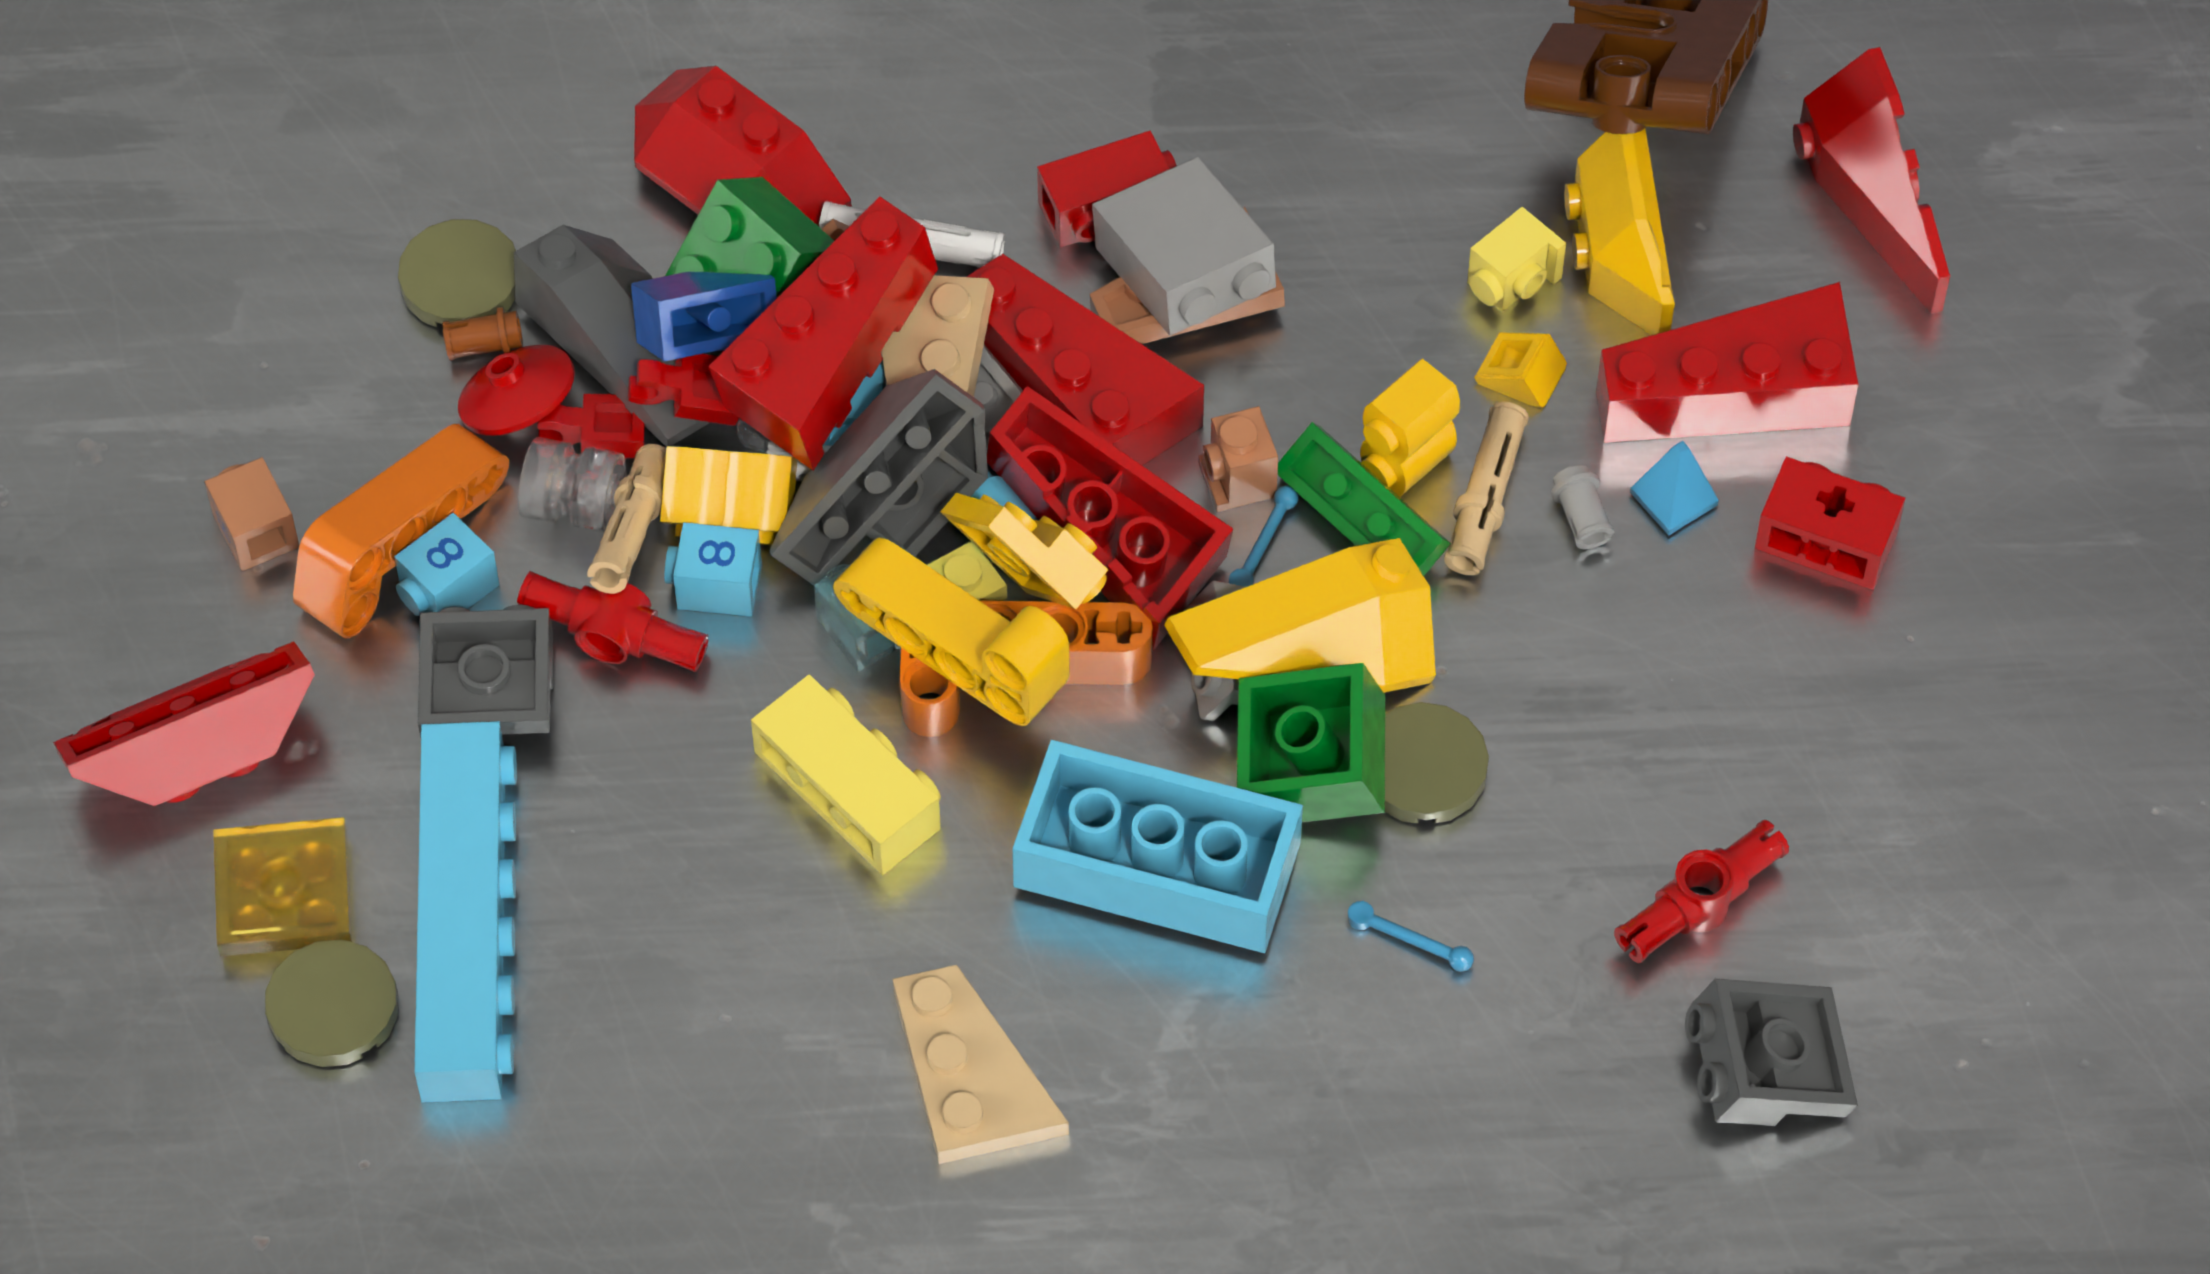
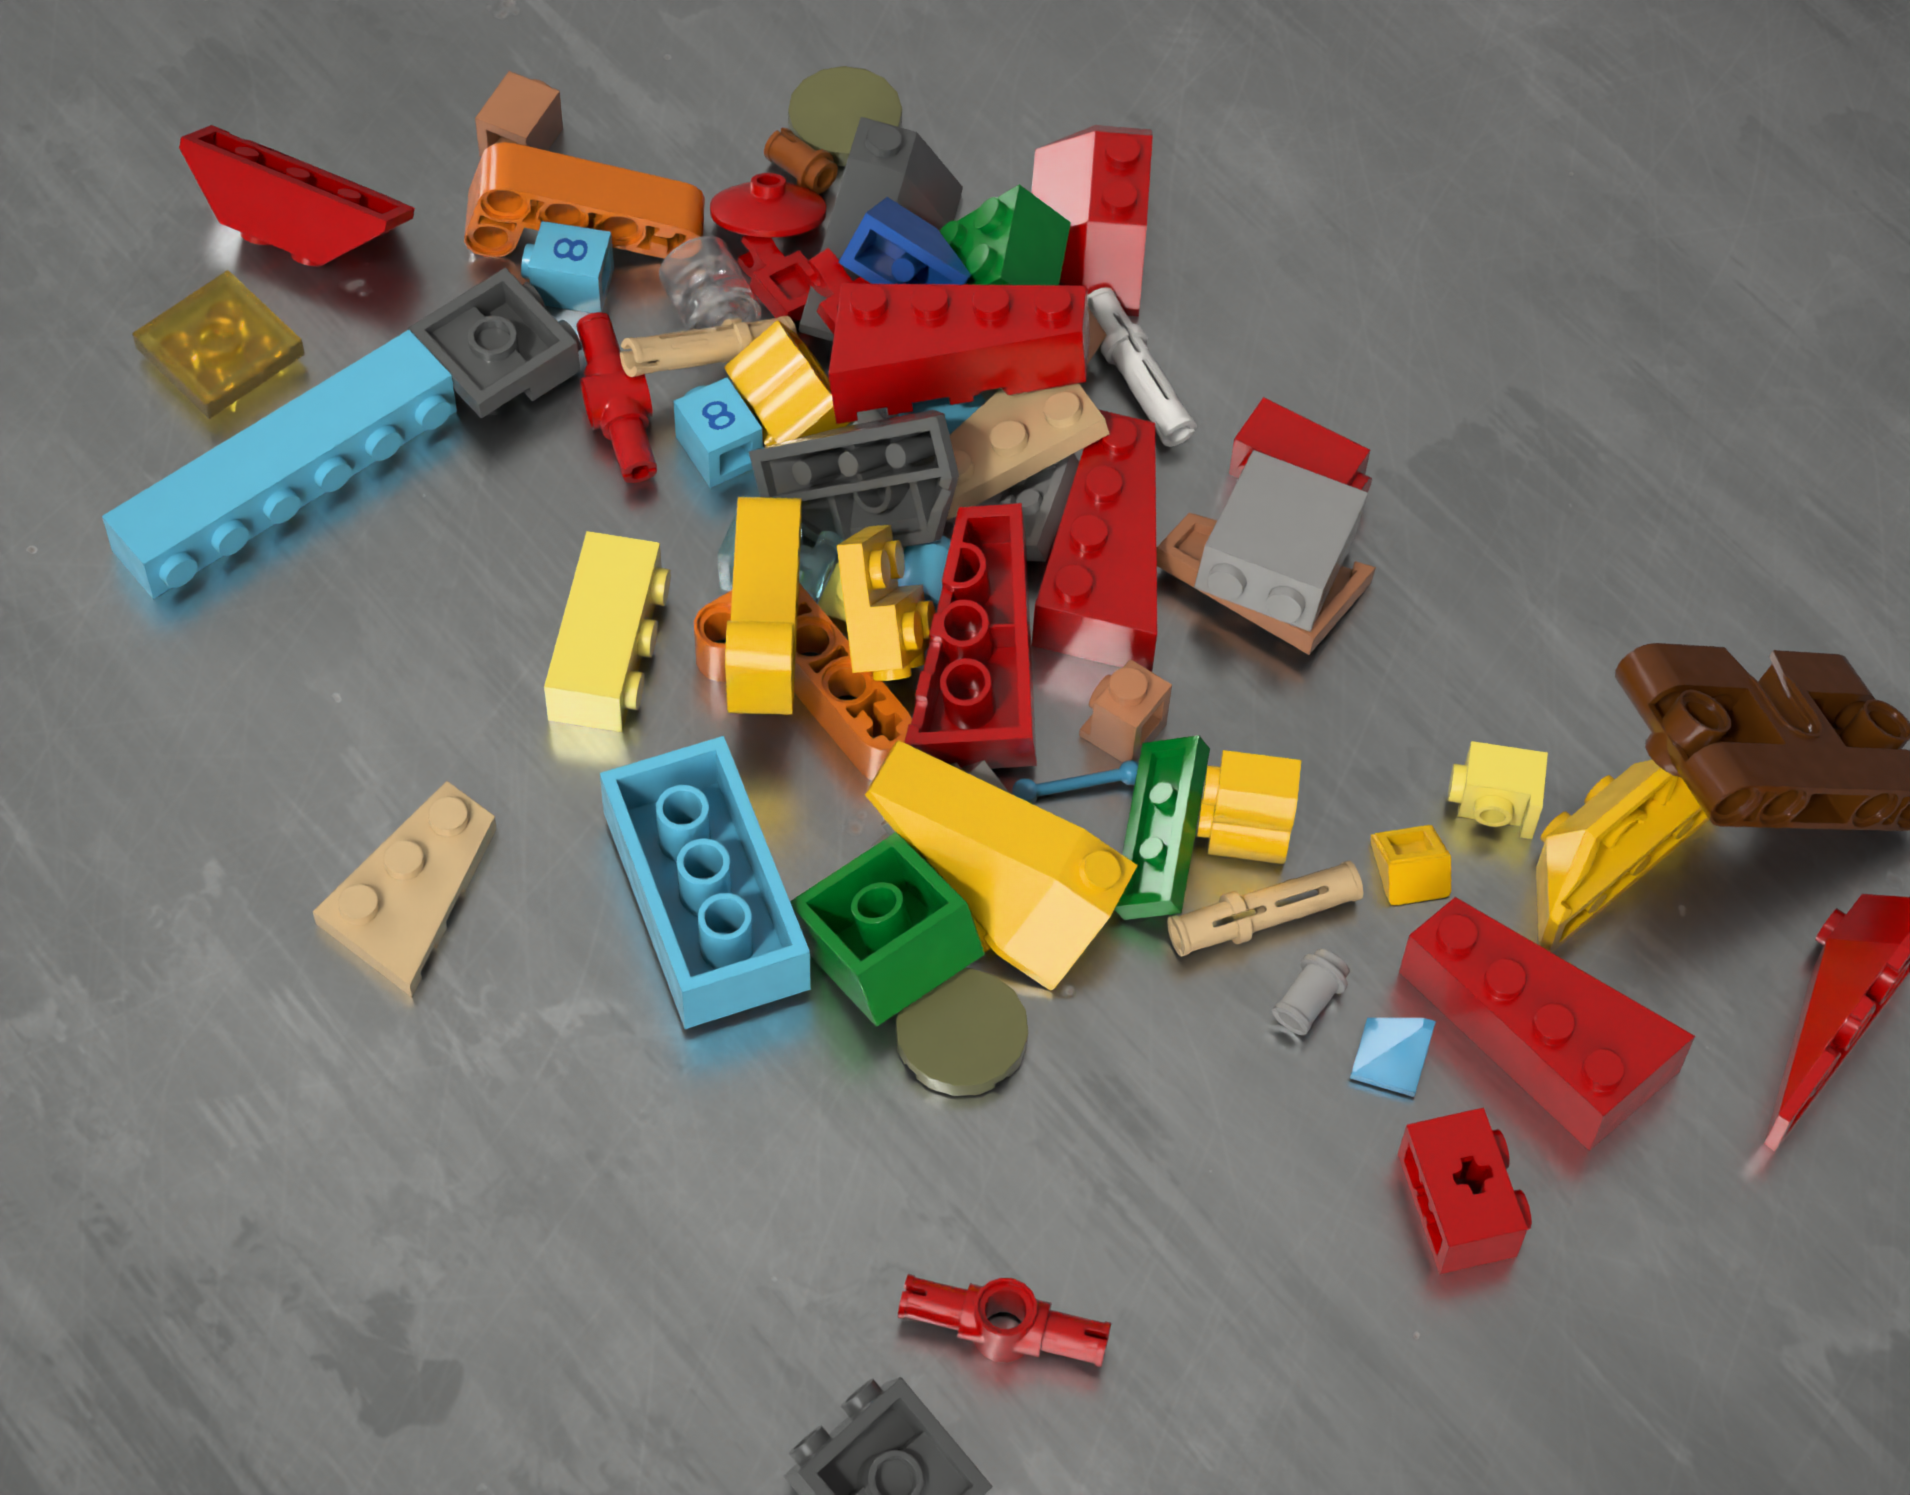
camera: 50 degrees right, 0 degrees up
olive tile [265,939,398,1067] -> none
dark azure hinge [1348,901,1474,972] -> none

